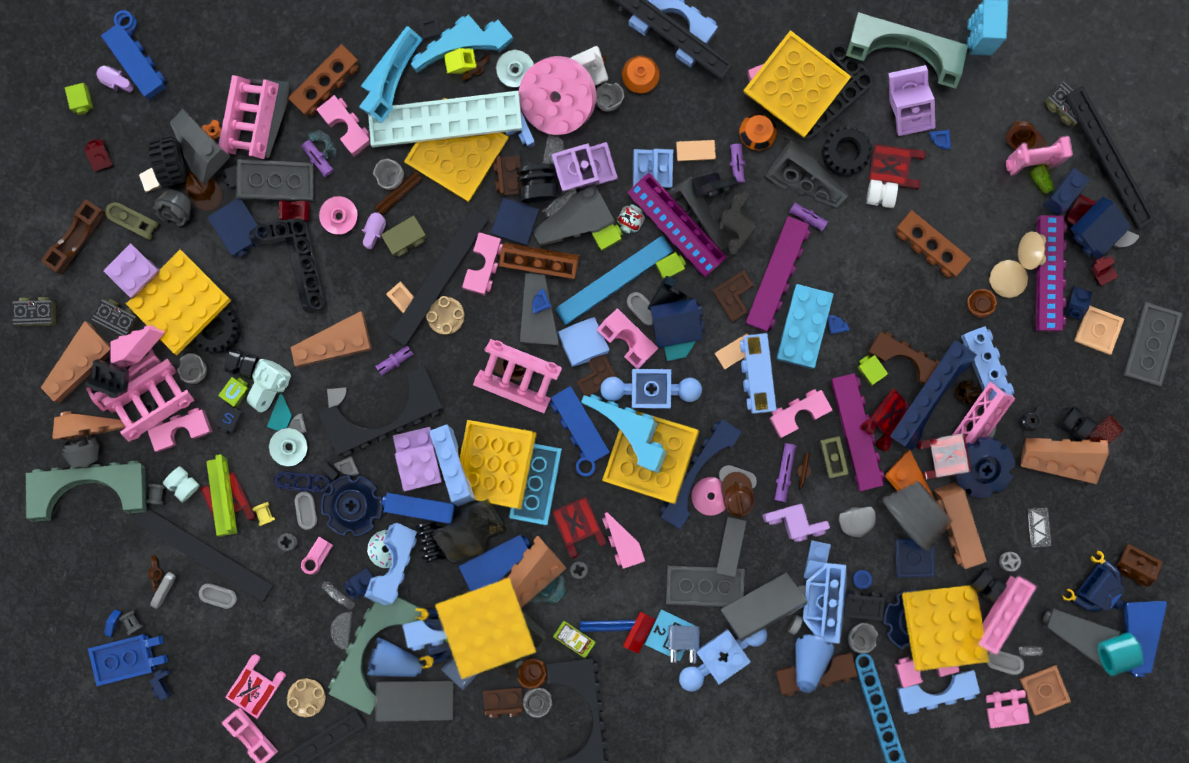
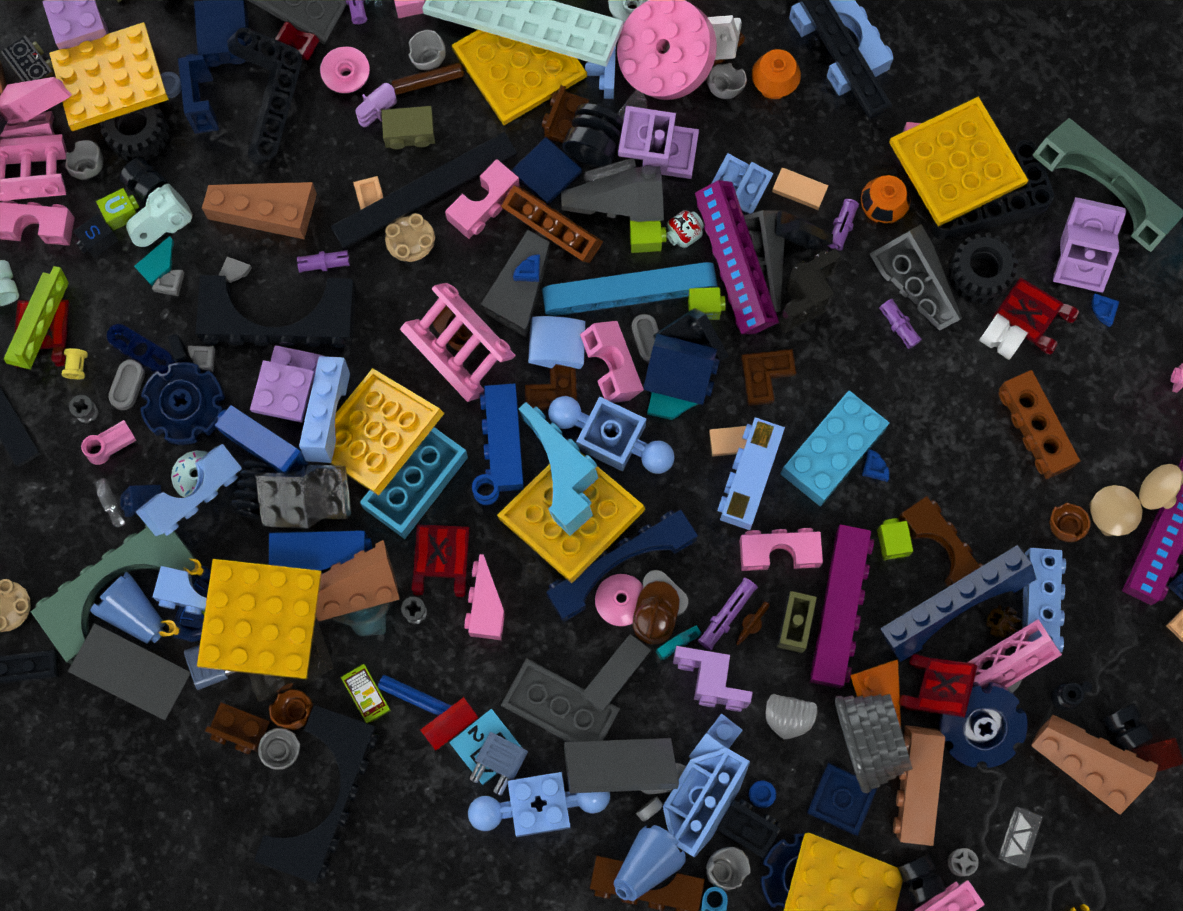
camera: 20 degrees right, 10 degrees down
light aqua dish [269,428,308,466] -> none
clear tile [330,612,352,650] -> none
magenta brick [745,216,811,332] -> none
dark red flag [860,389,910,451] -> none
none -> sand blue tile [161,72,182,98]
none -> dark blue window [178,54,219,134]
none -> teal tile [656,625,701,660]

